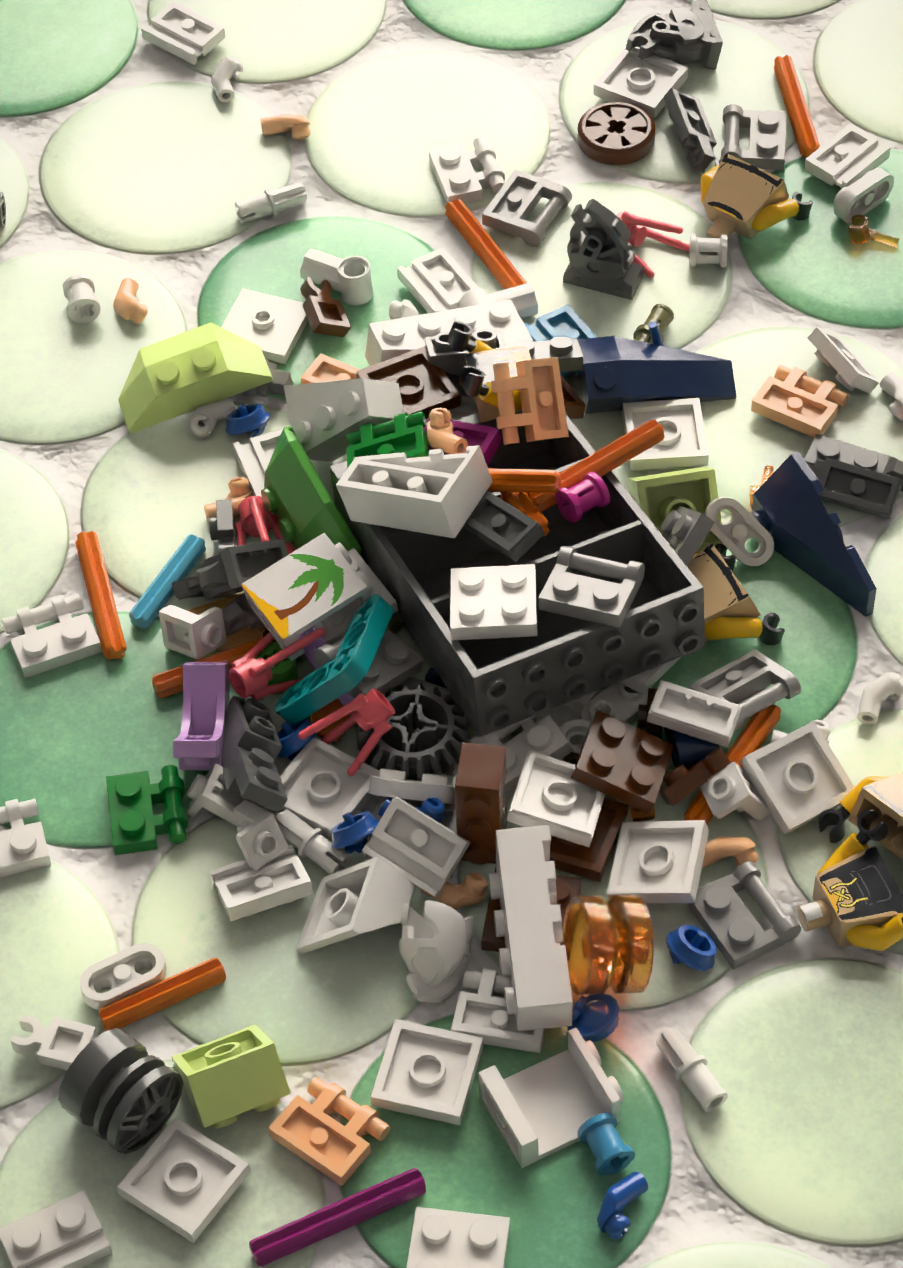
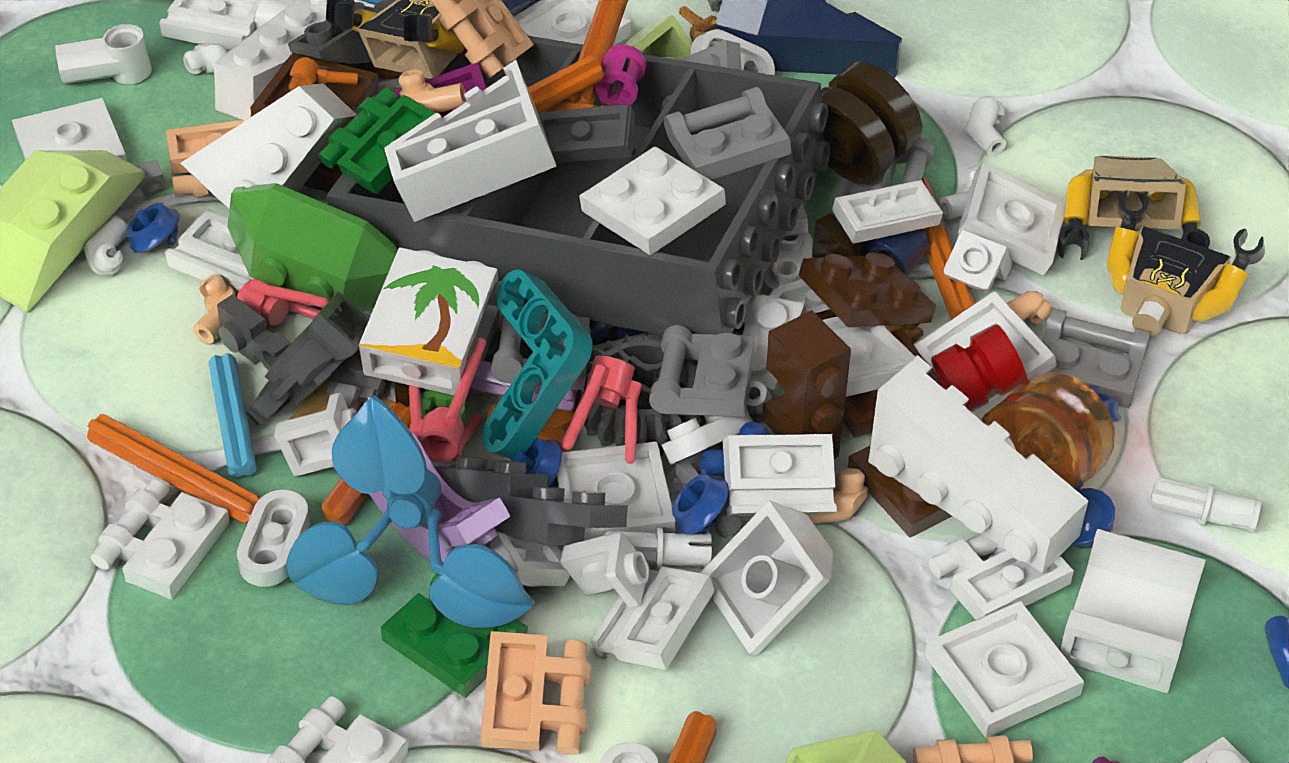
camera: 45 degrees left, 5 degrees down
reddish brown plate [300,277,351,337] -> none
white helmet [399,900,475,1003] -> none
dark azure bush [577,1112,635,1176] -> none
reddish brown plate [659,748,731,806] -> none
none -> white plate [237,490,310,587]
none -> dark azure plant [287,395,534,628]
none -> orange hand [289,57,358,91]
none -> light nougat plate [480,631,591,755]
none -> light grey plate [649,325,755,417]
none -> dark brown wheel [821,61,923,185]
none -> red wheel [931,323,1028,412]

